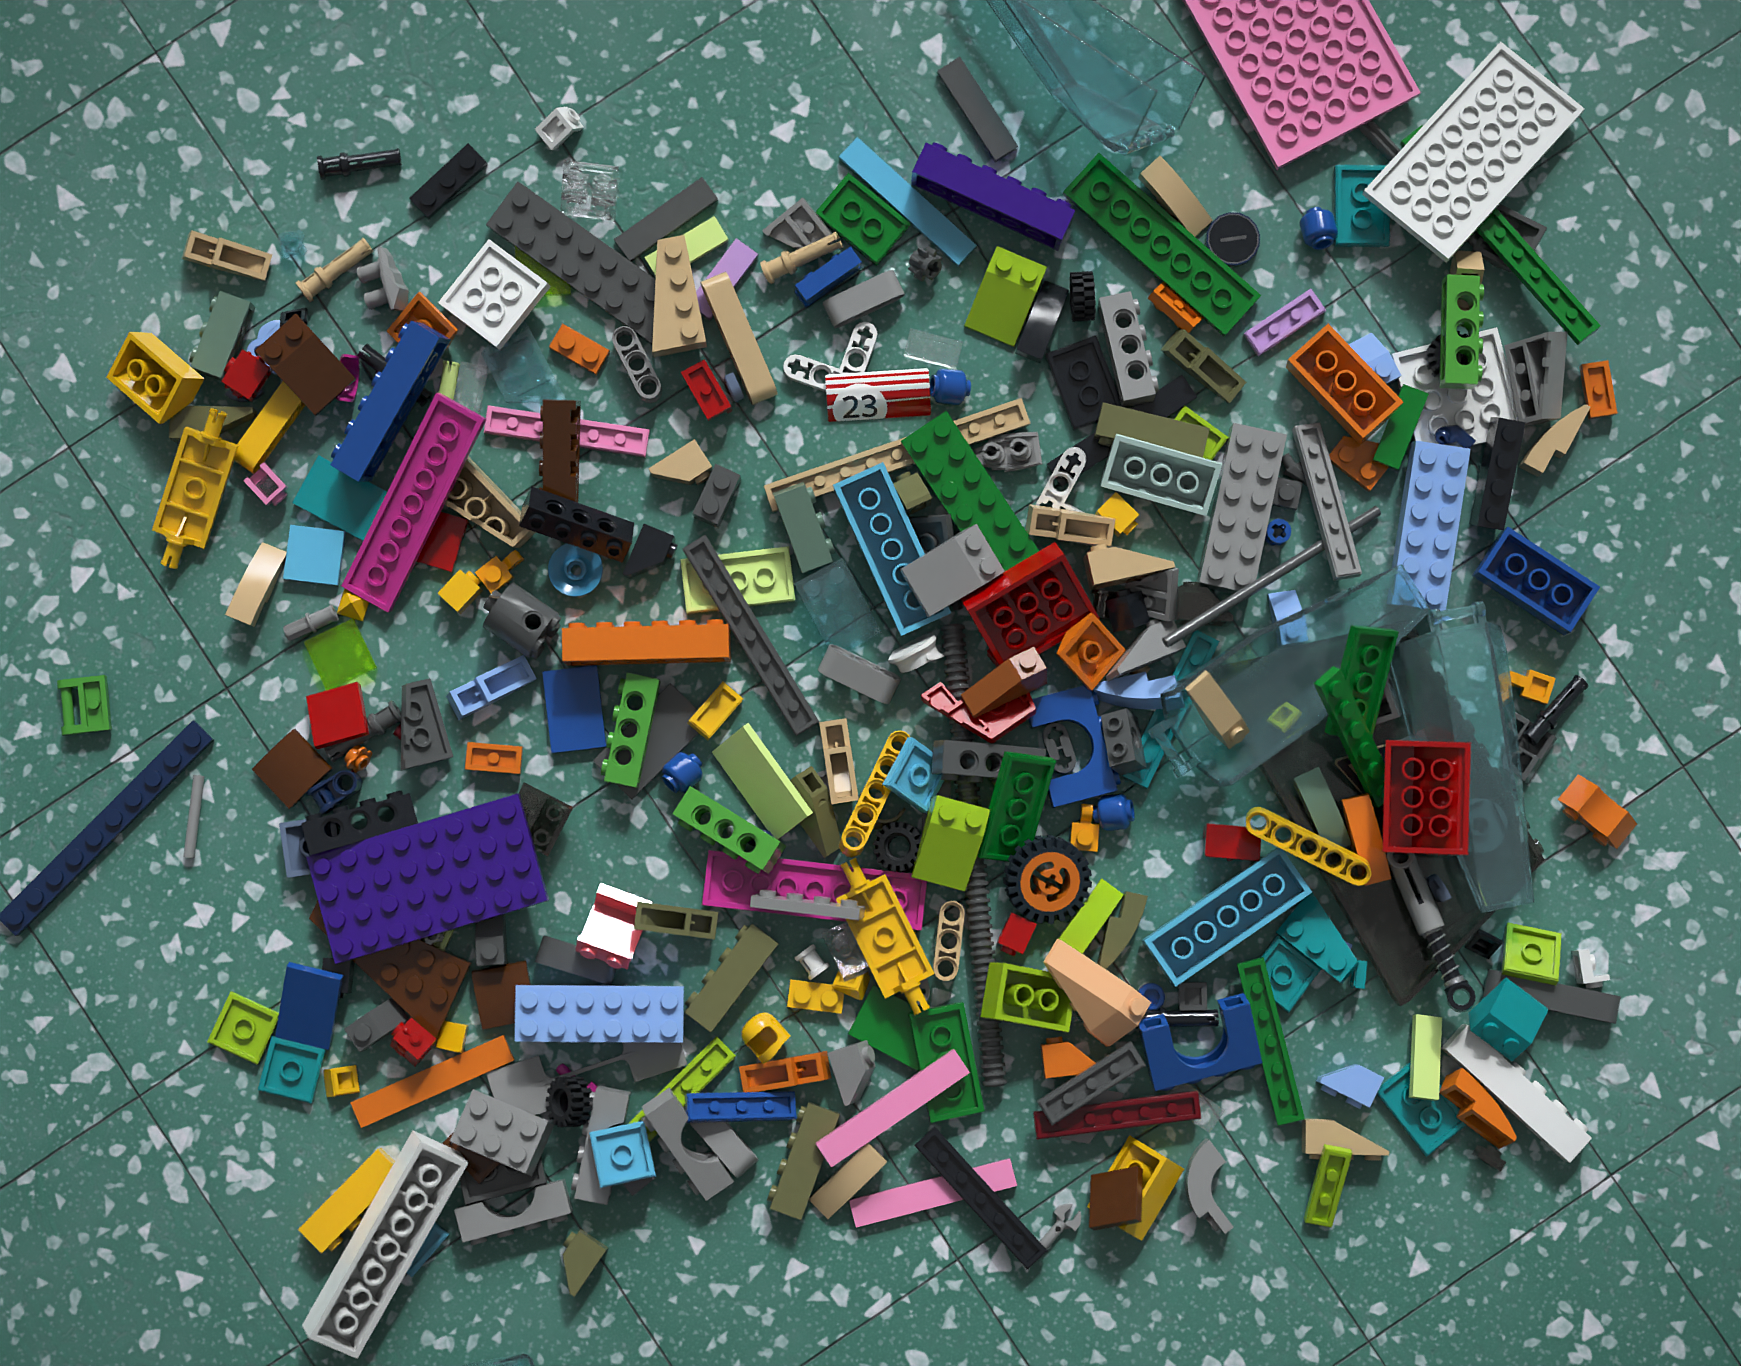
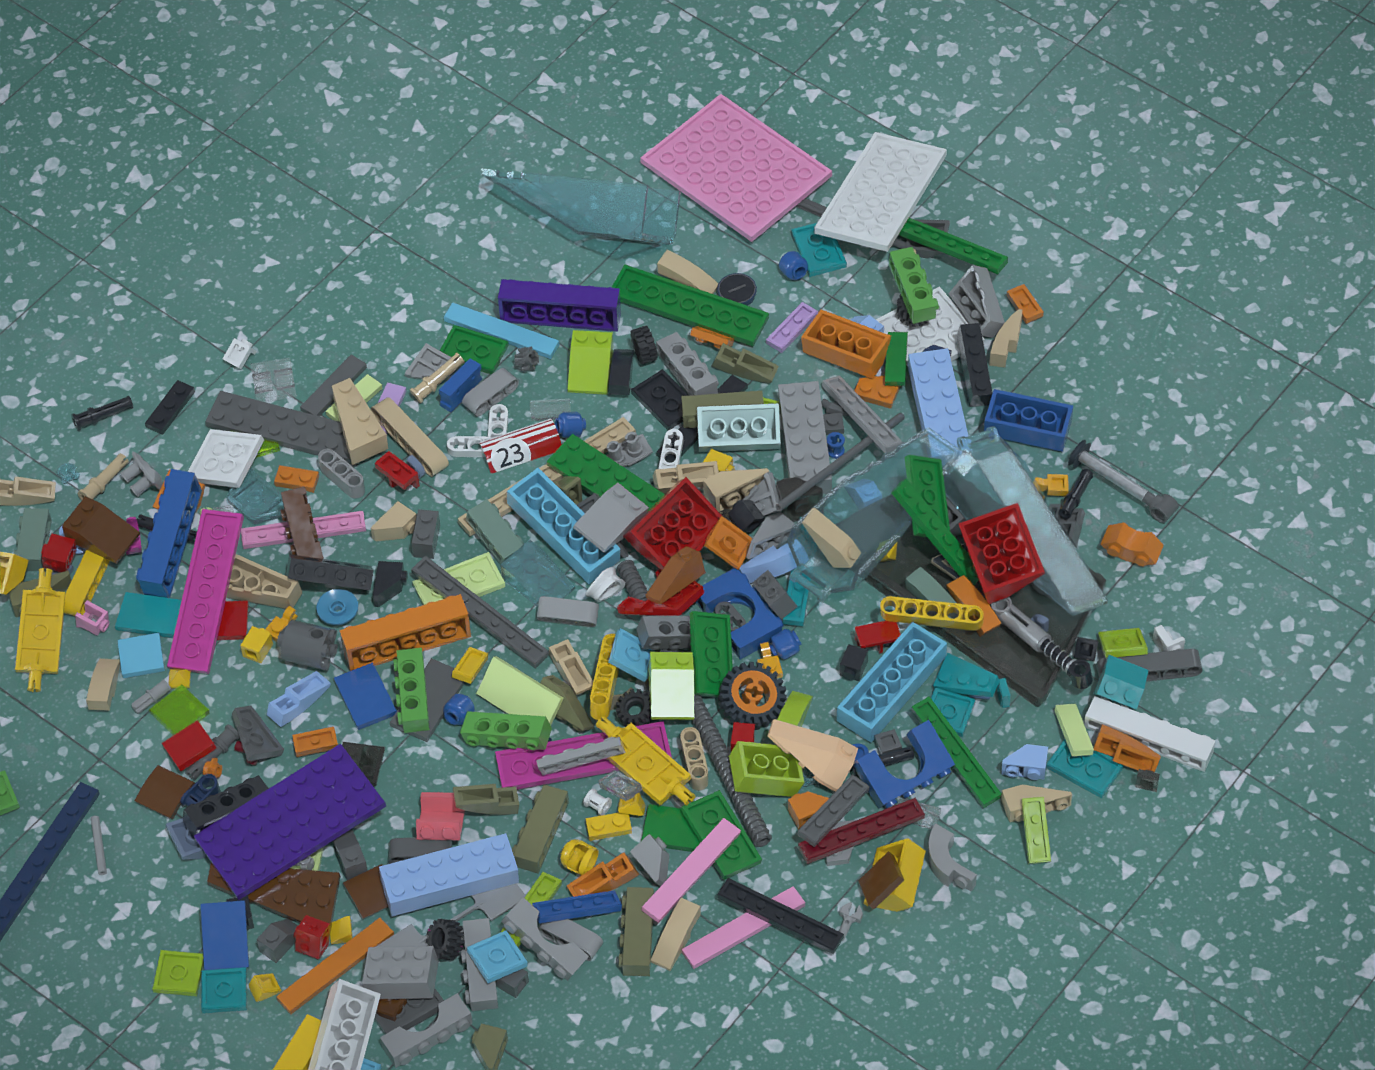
camera: 10 degrees left, 30 degrees down
dark grey tile [937,57,1018,162] -> none
olive slope [1097,891,1148,969] -> none
none -> black brick [840,644,868,682]
none -> piece [1068,439,1179,523]

